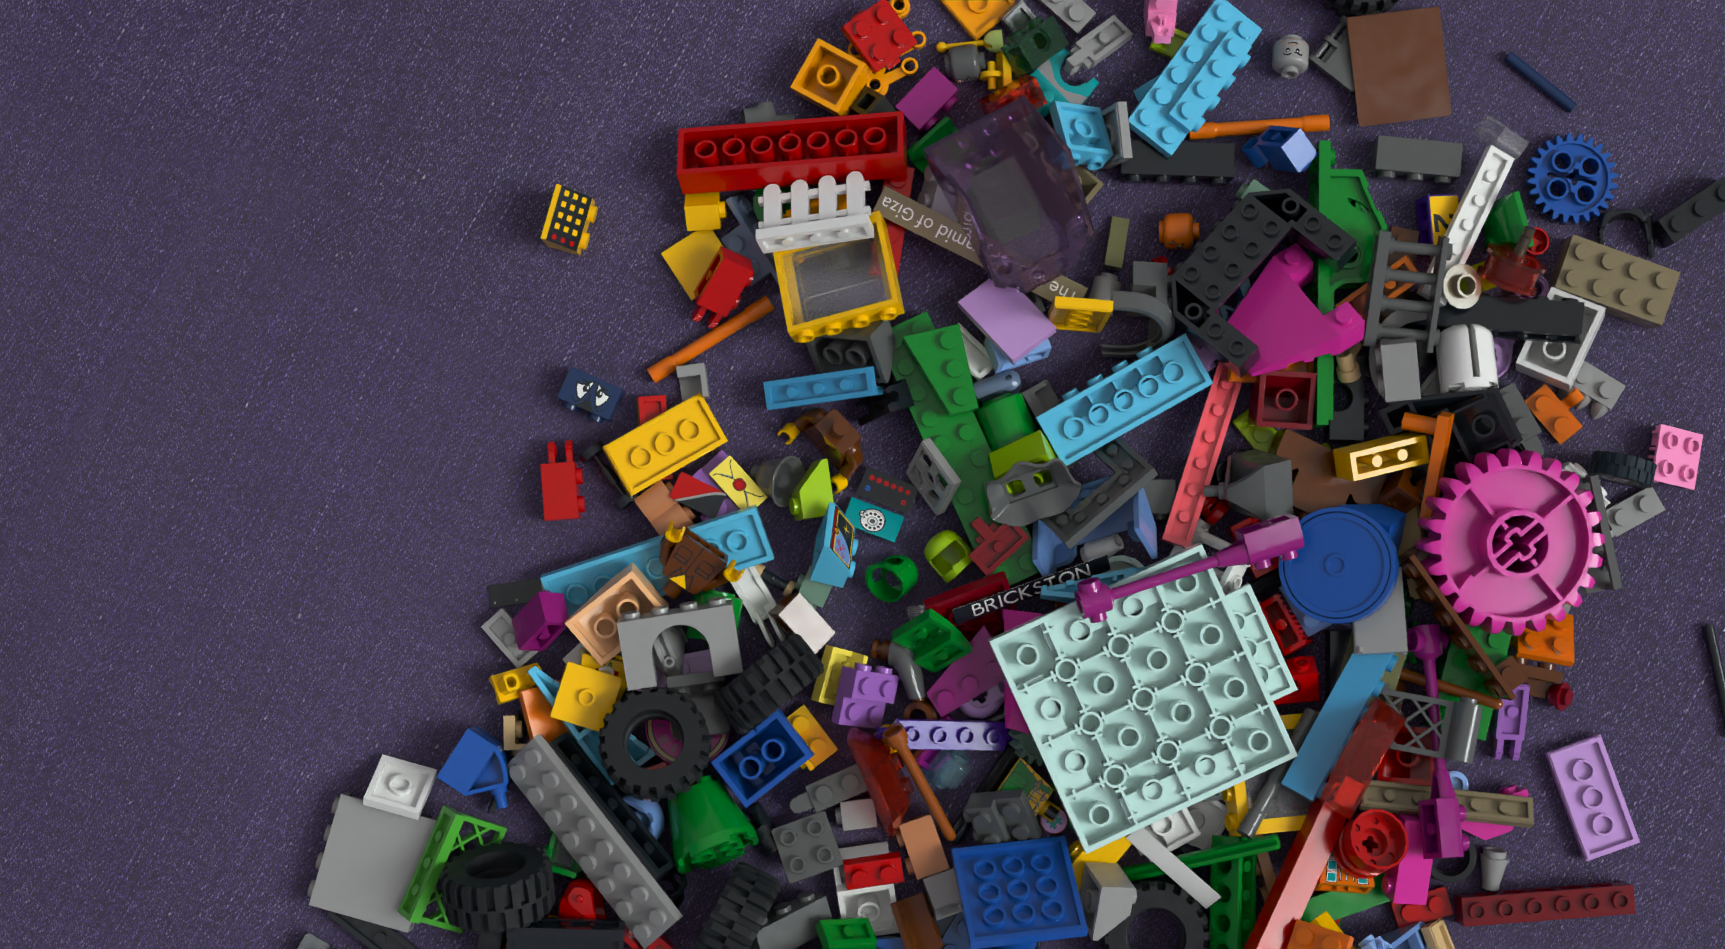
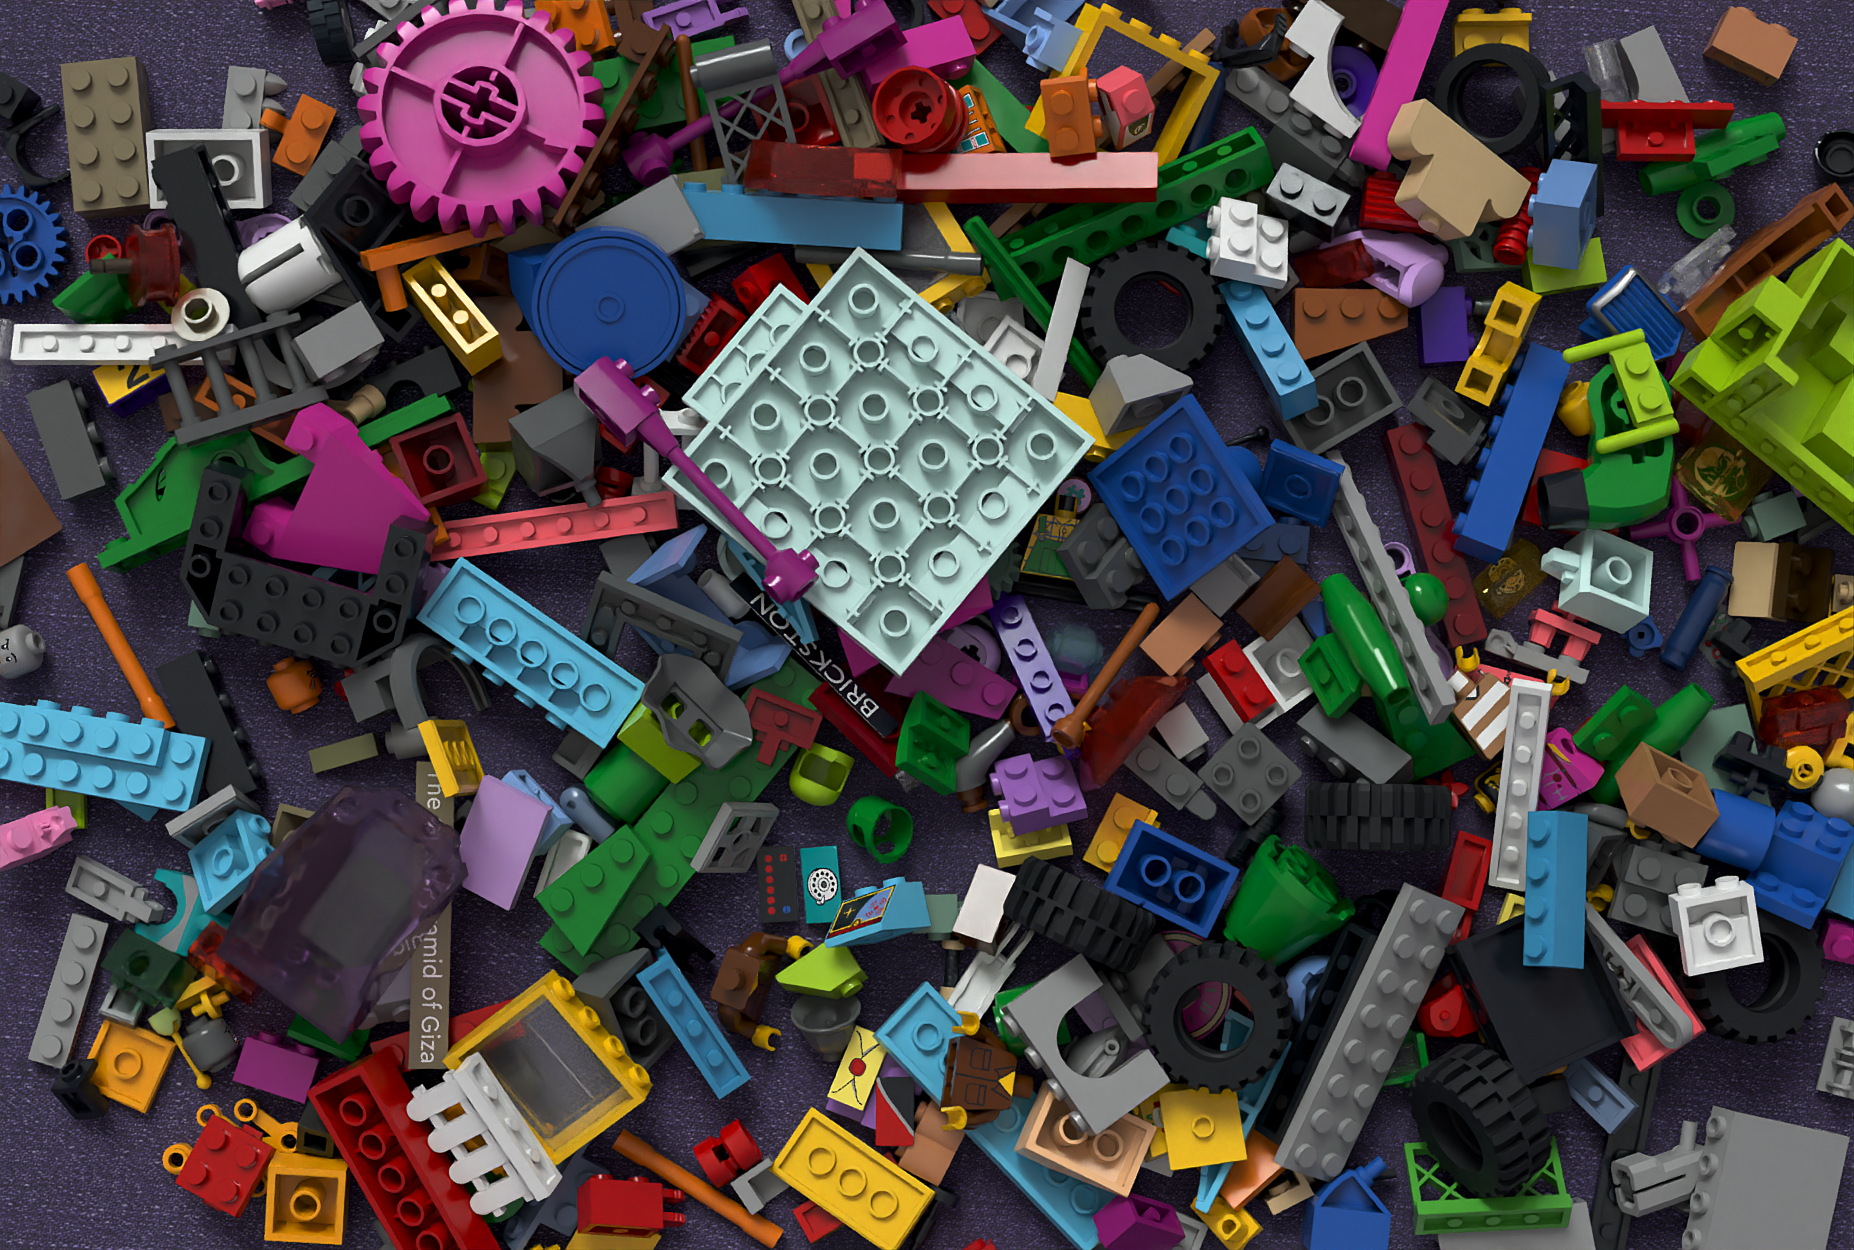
camera: 120 degrees left, 0 degrees up
blue hinge [1242,125,1318,173] -> none
none -> red wheel [692,1118,764,1189]

